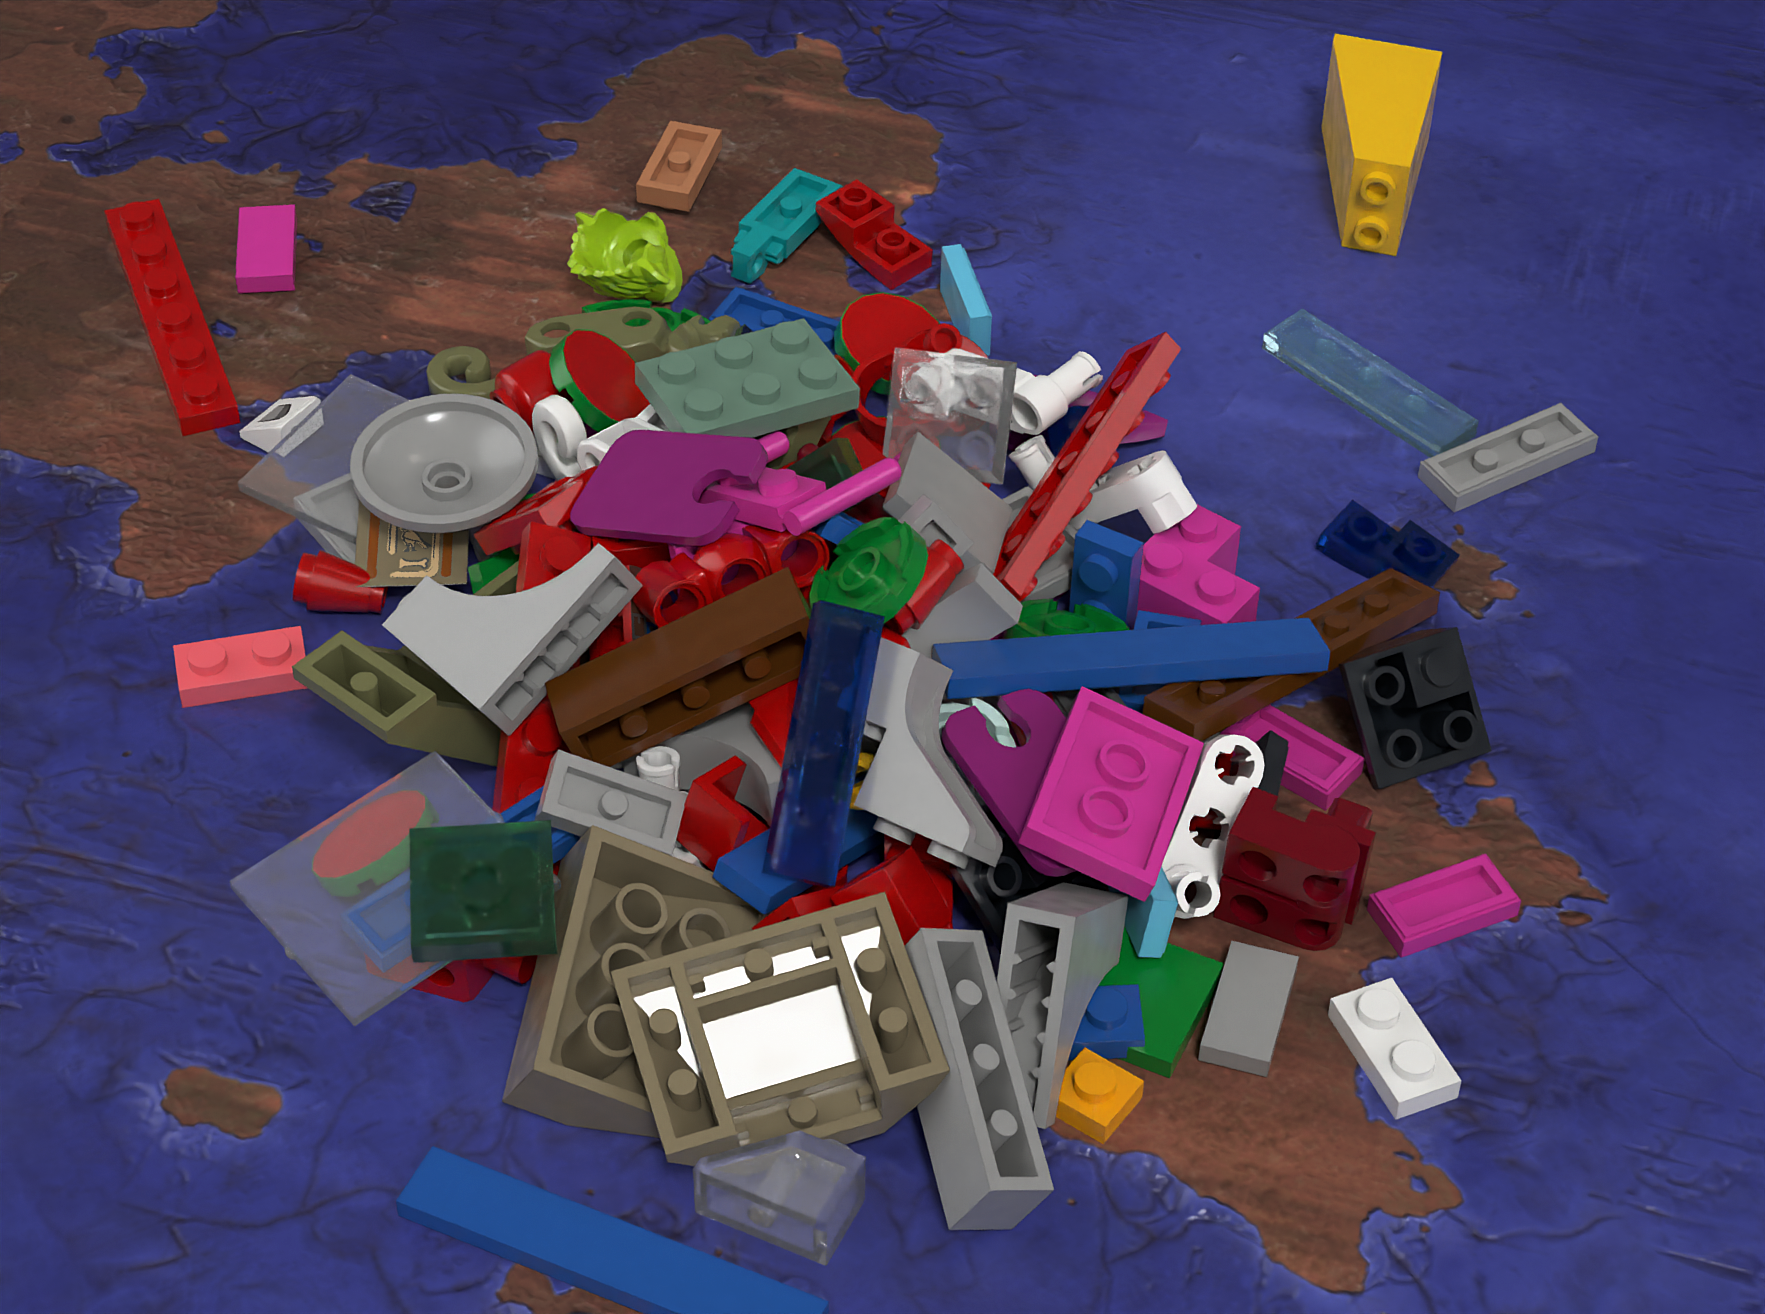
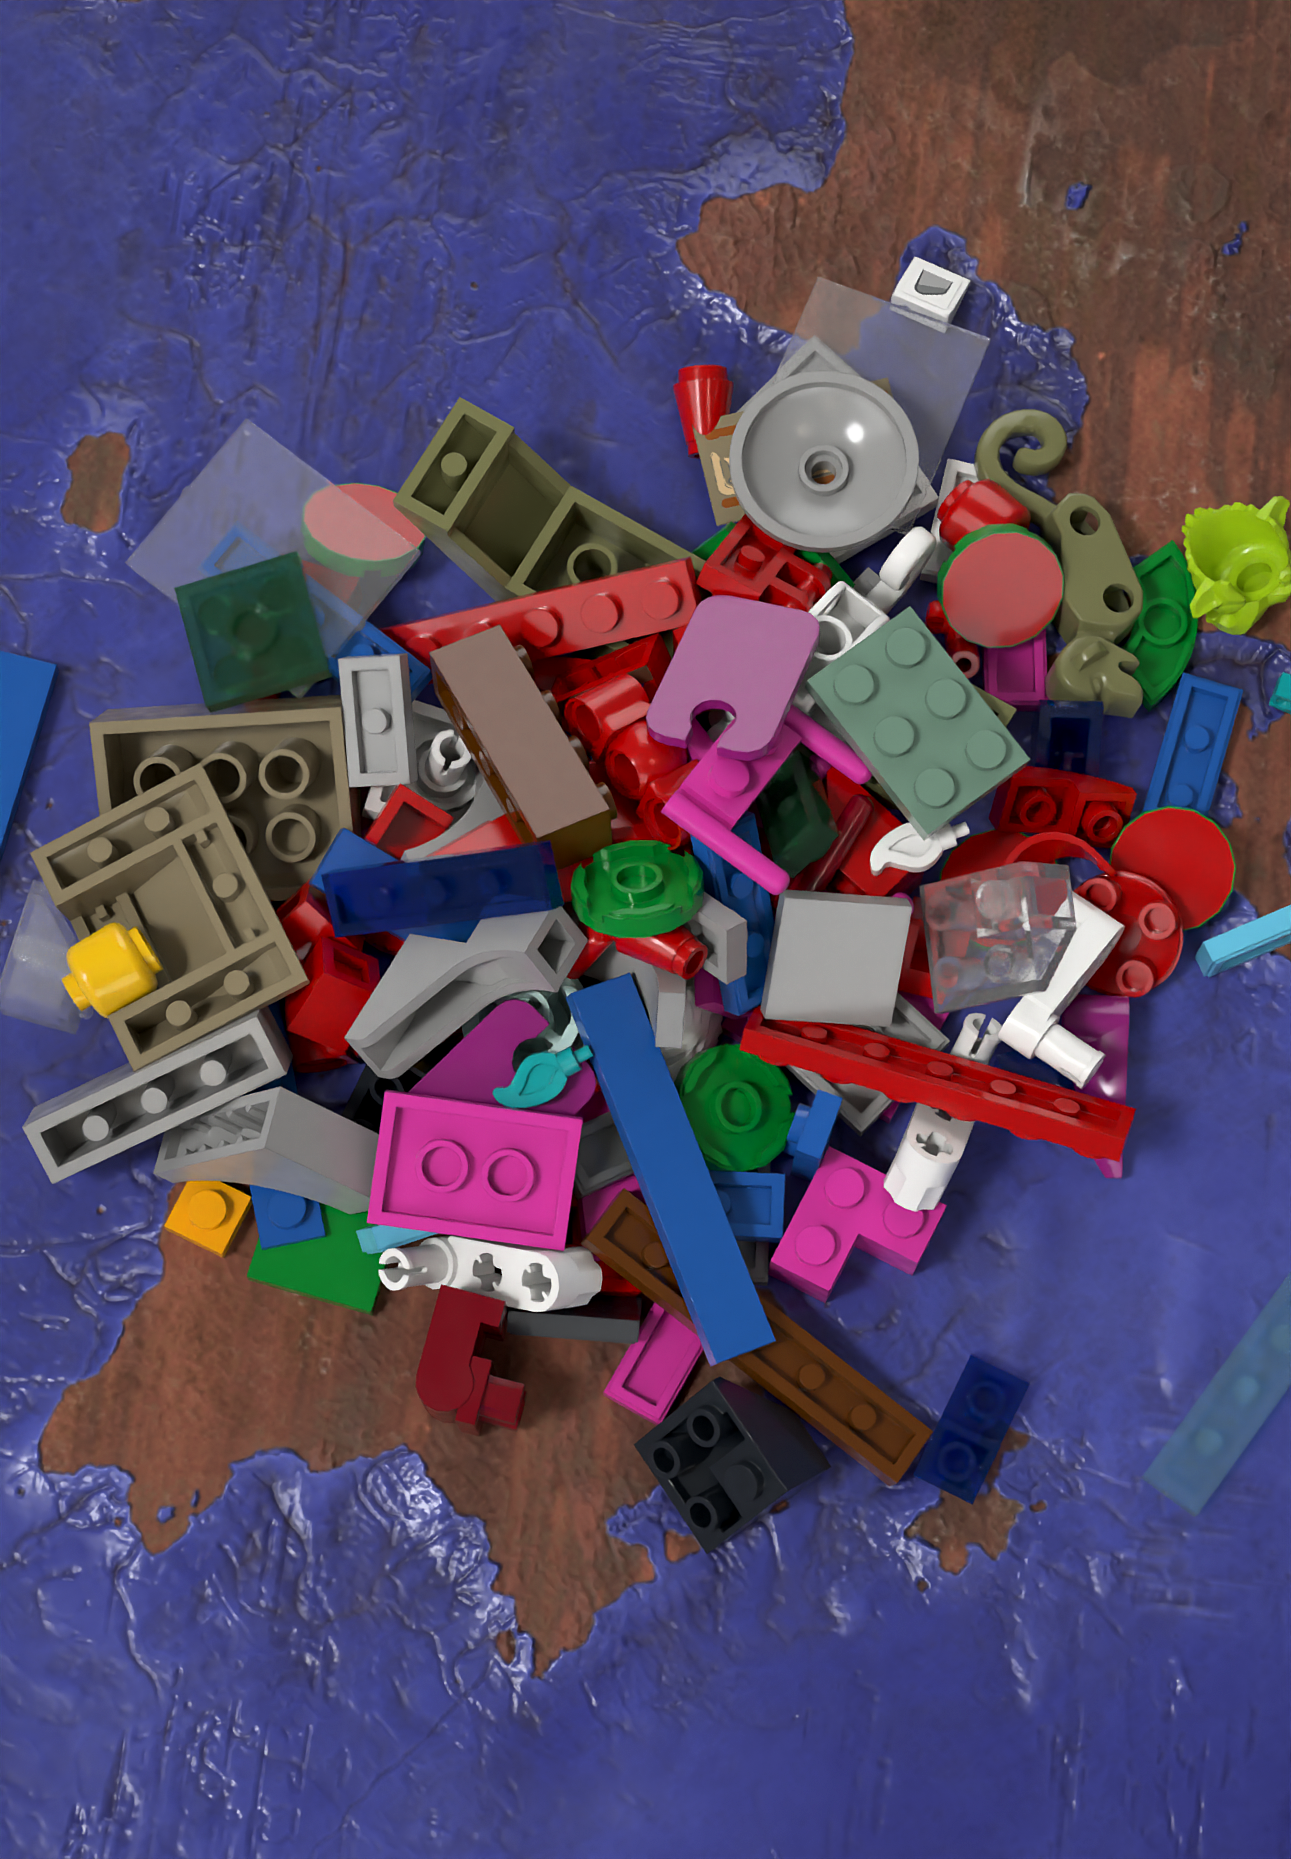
camera: 80 degrees right, 30 degrees up
red plate [104,199,241,437] -> none
coral plate [173,626,307,708] -> none
dark pink tile [235,204,297,293] -> none
light grey arch [382,543,643,736] -> none
light grey tile [1198,941,1299,1077] -> none
white plate [1328,978,1461,1120] -> none
dark pink tile [1367,853,1521,958] -> none
light grey tile [1418,403,1598,513] -> none
none -> yellow head [61,922,163,1018]
none -> teal piece [493,1045,594,1108]
none -> white piece [870,822,970,876]

